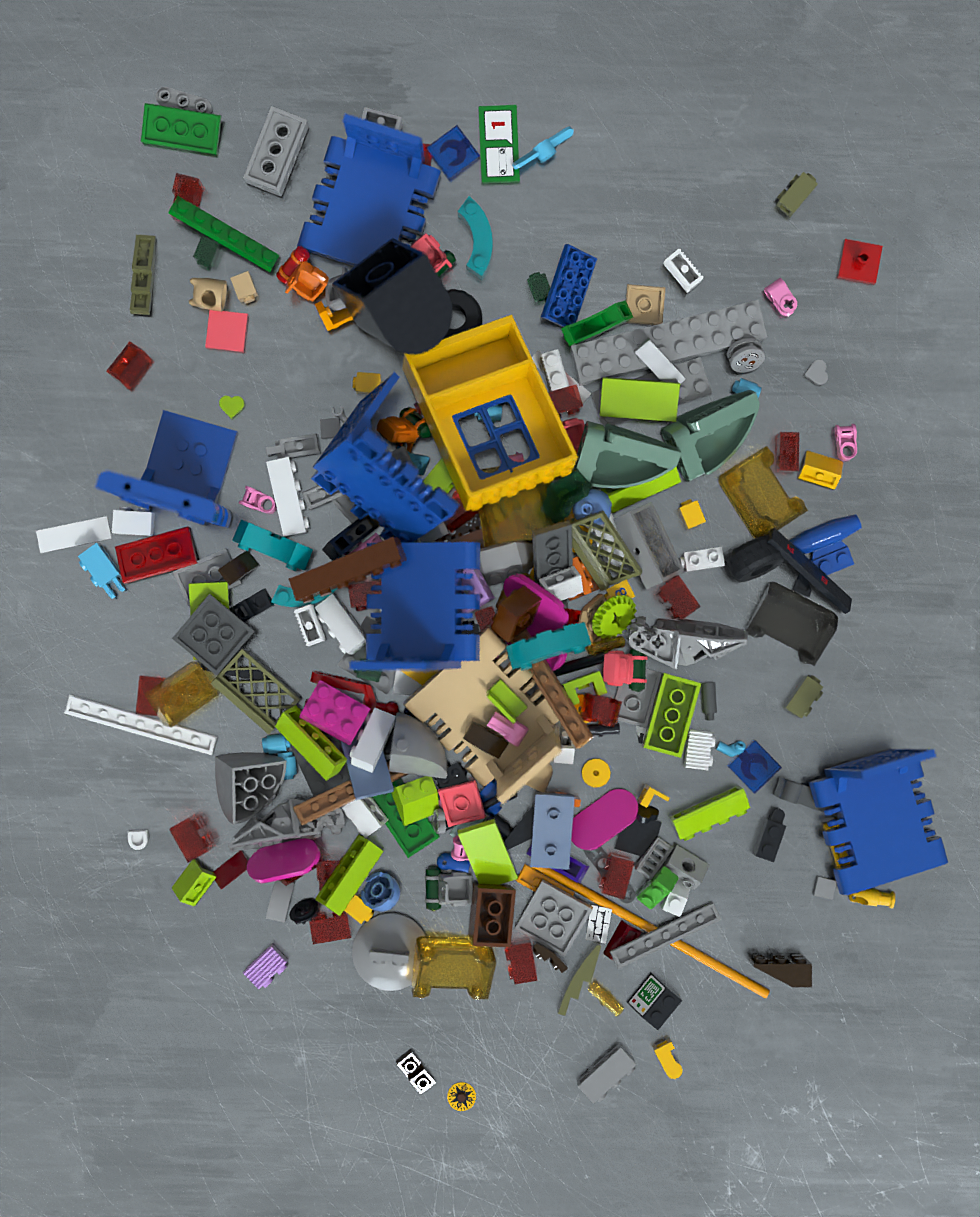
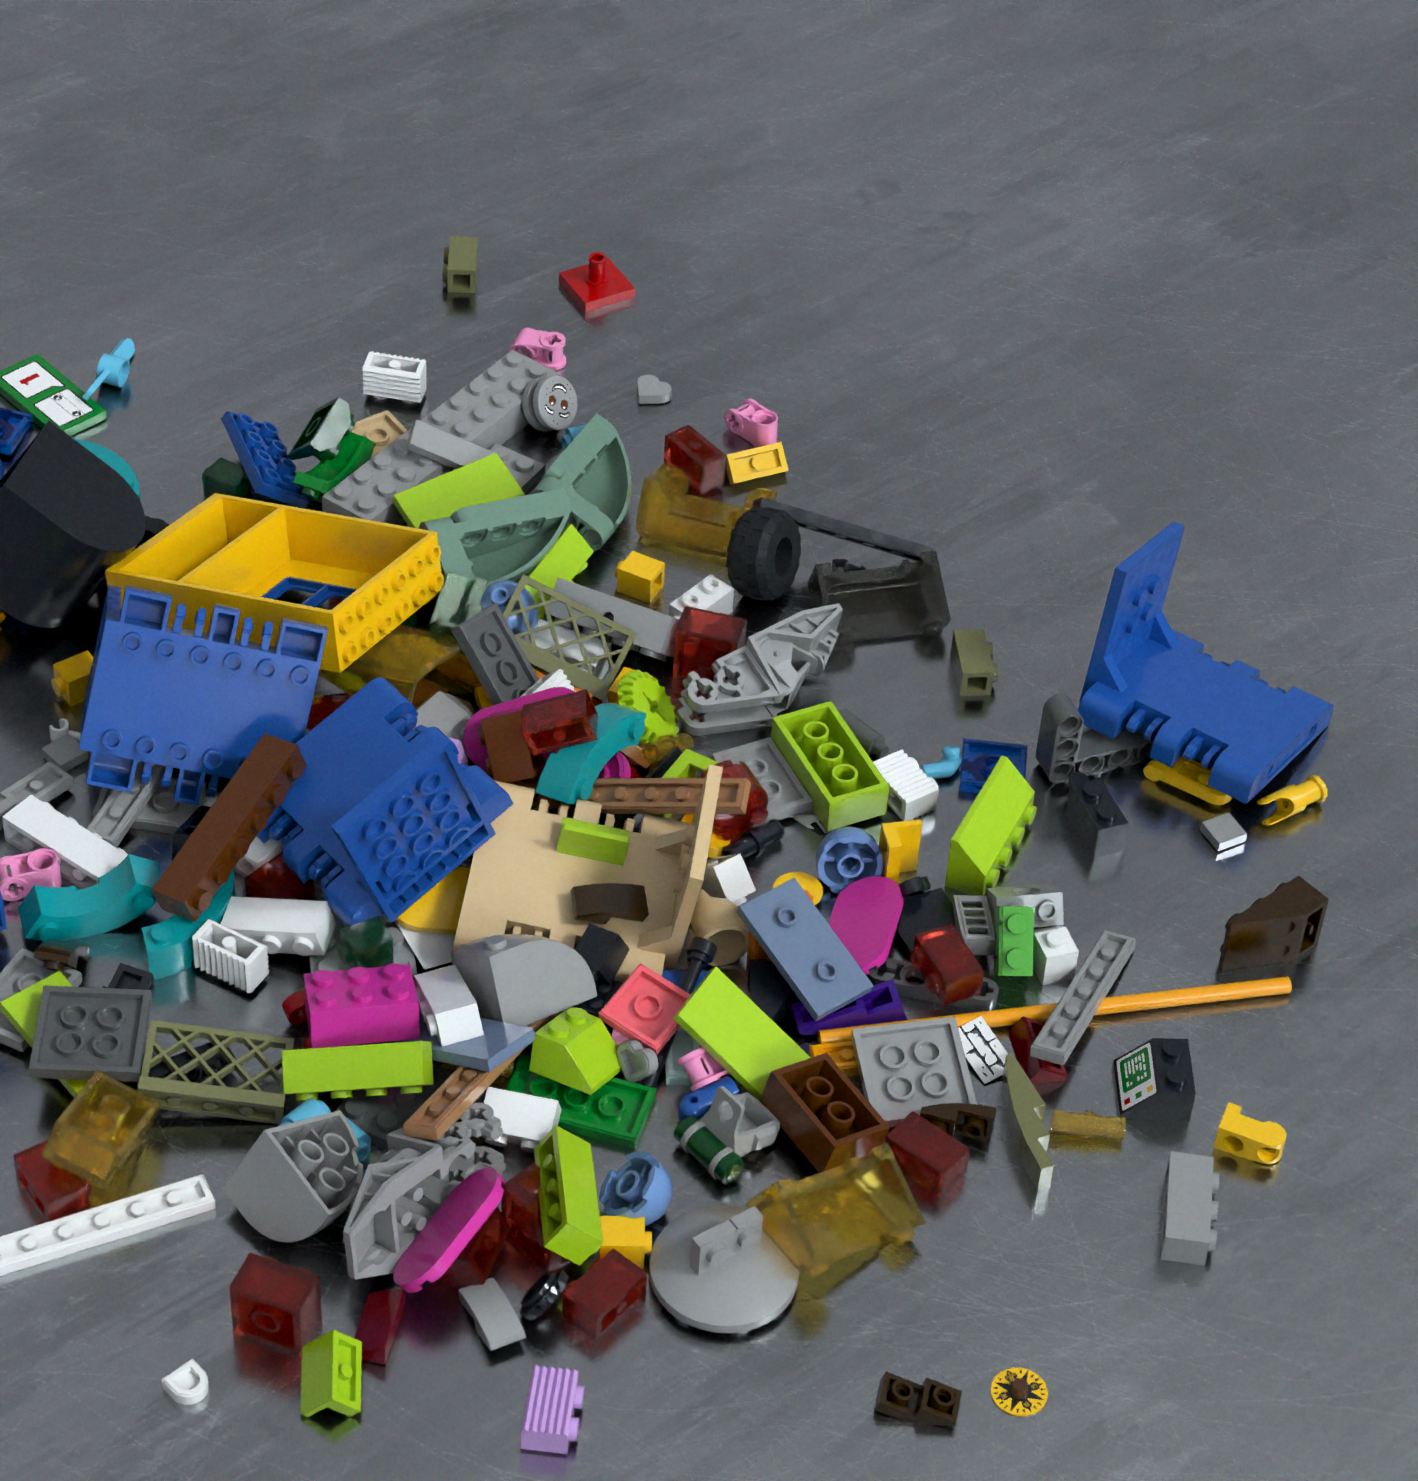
camera: 40 degrees left, 45 degrees down
bright pink piece [487,711,529,746] -> none
coral piece [603,648,648,692] -> none
blue plate [789,514,862,575] -> none
none -> slope [287,397,356,462]
none -> clear red brick [522,689,598,755]
none -> black brick [575,924,630,985]
none -> medium blue cylinder [815,826,884,894]

